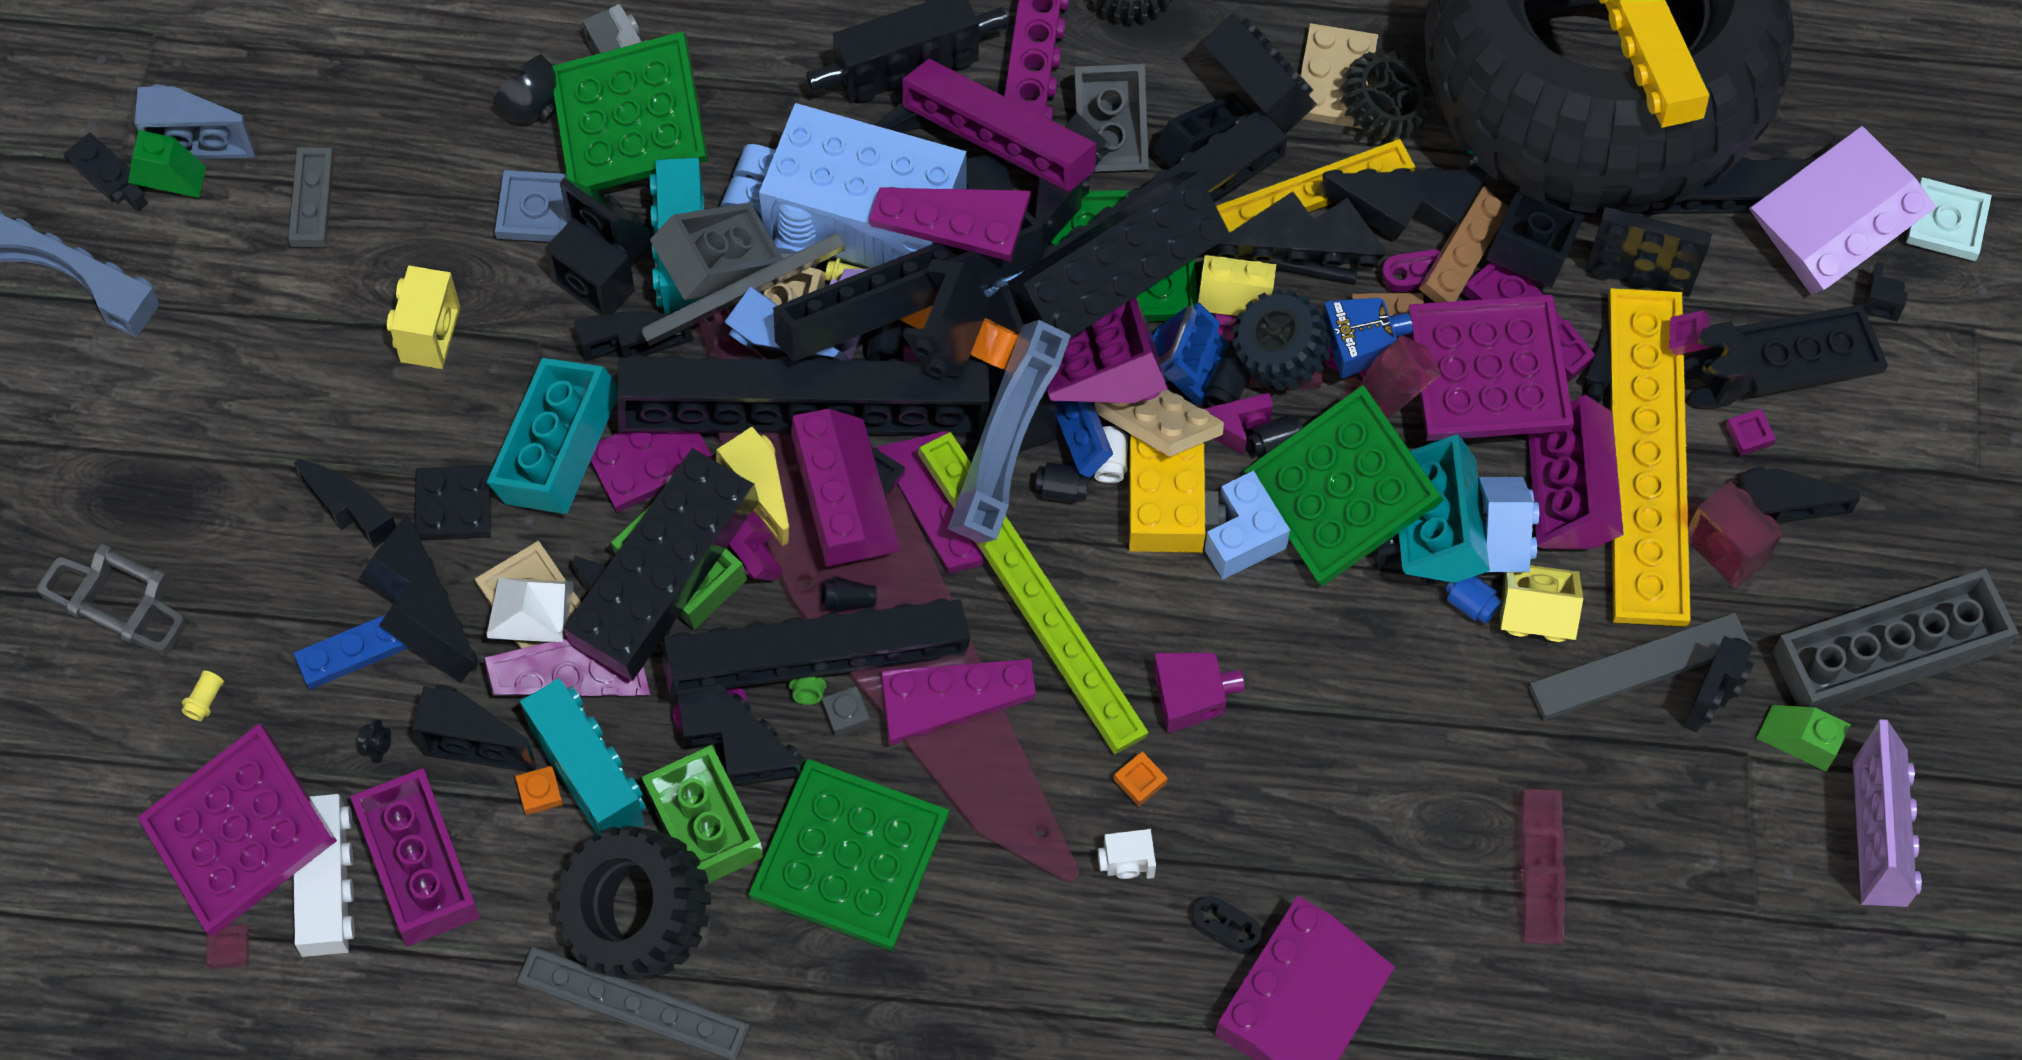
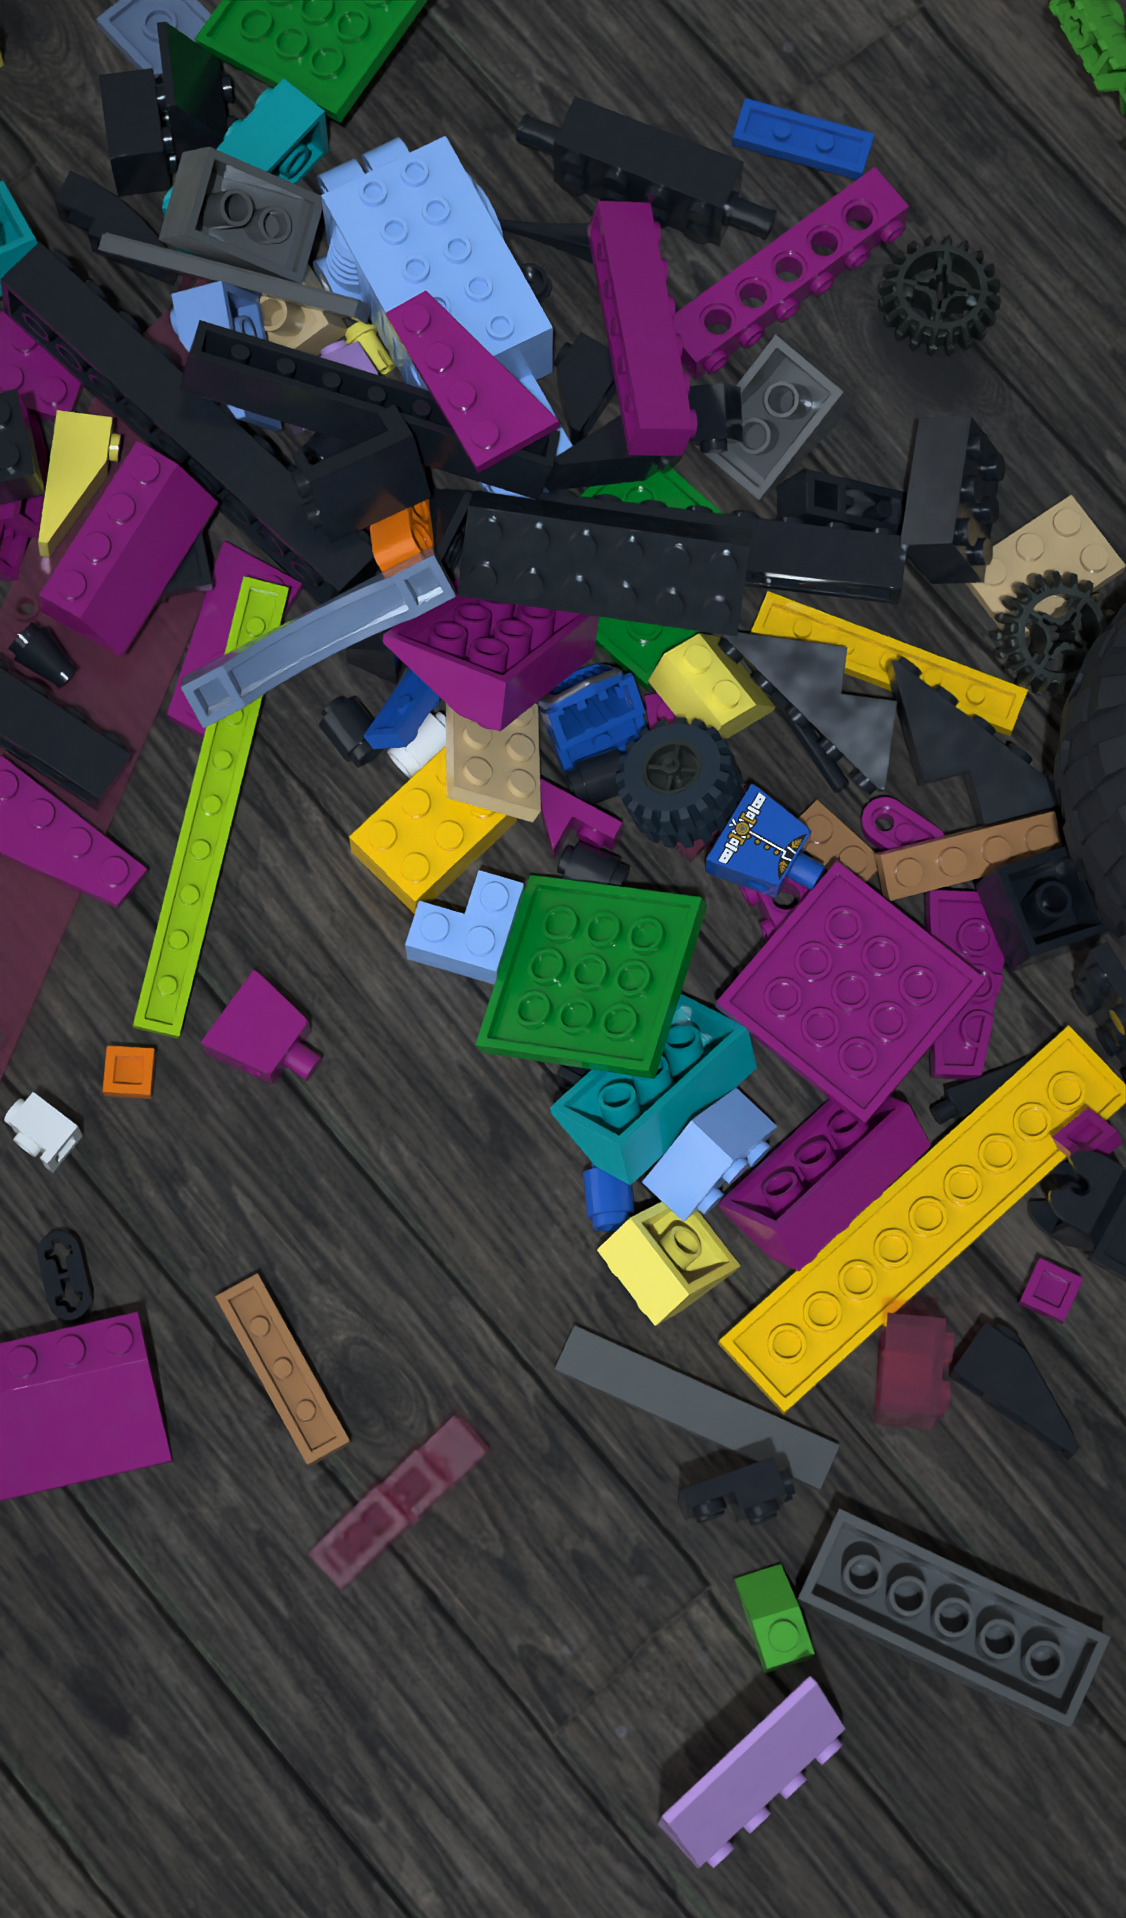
camera: 45 degrees right, 10 degrees up
dark grey plate [1205,491,1226,540] -> none
clear pink slope [1357,335,1442,419] -> none
none -> medium nougat plate [215,1273,351,1467]

